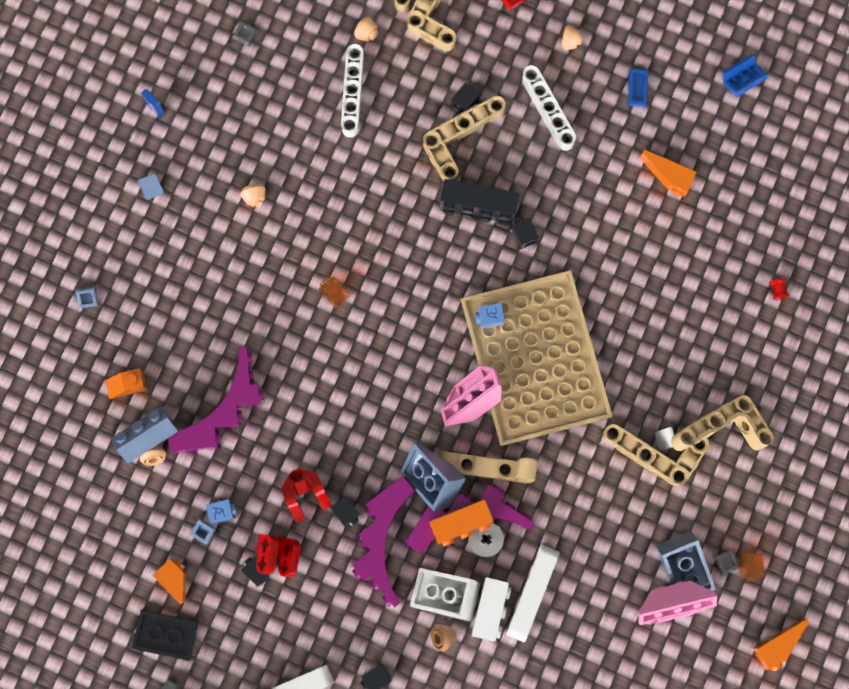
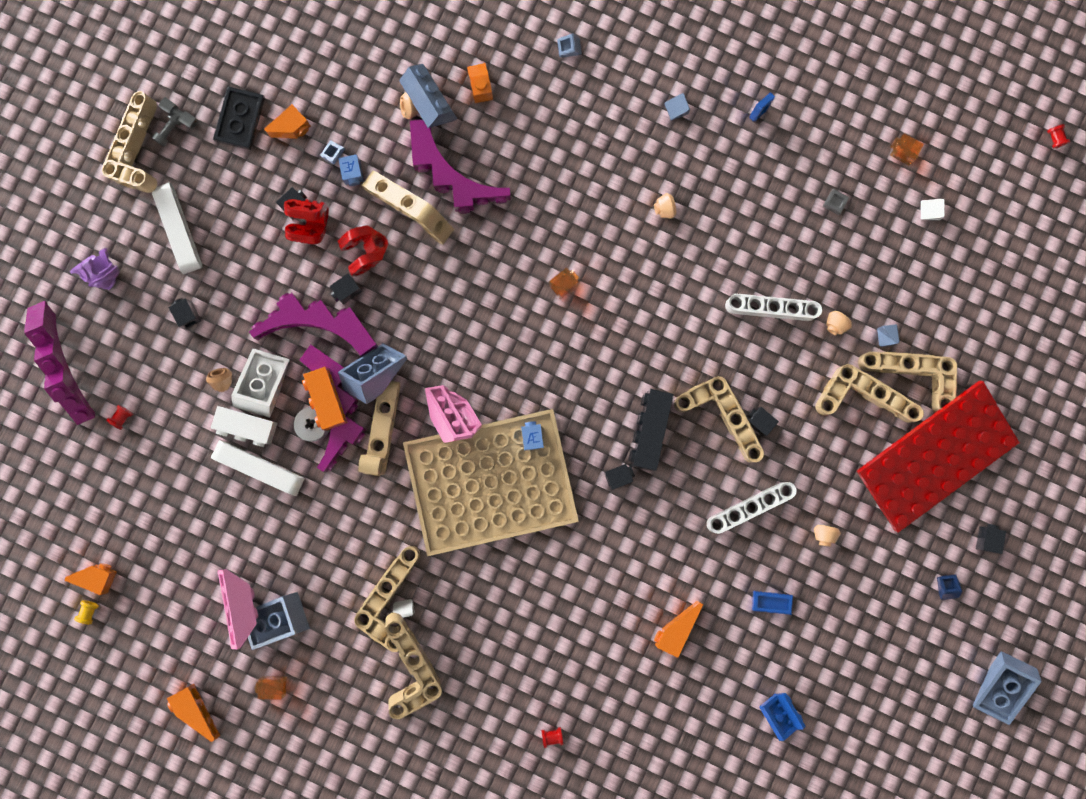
camera: 90 degrees right, 5 degrees up
flat silver tile [713,550,740,575] -> none
none -> tan beam [361,171,454,245]

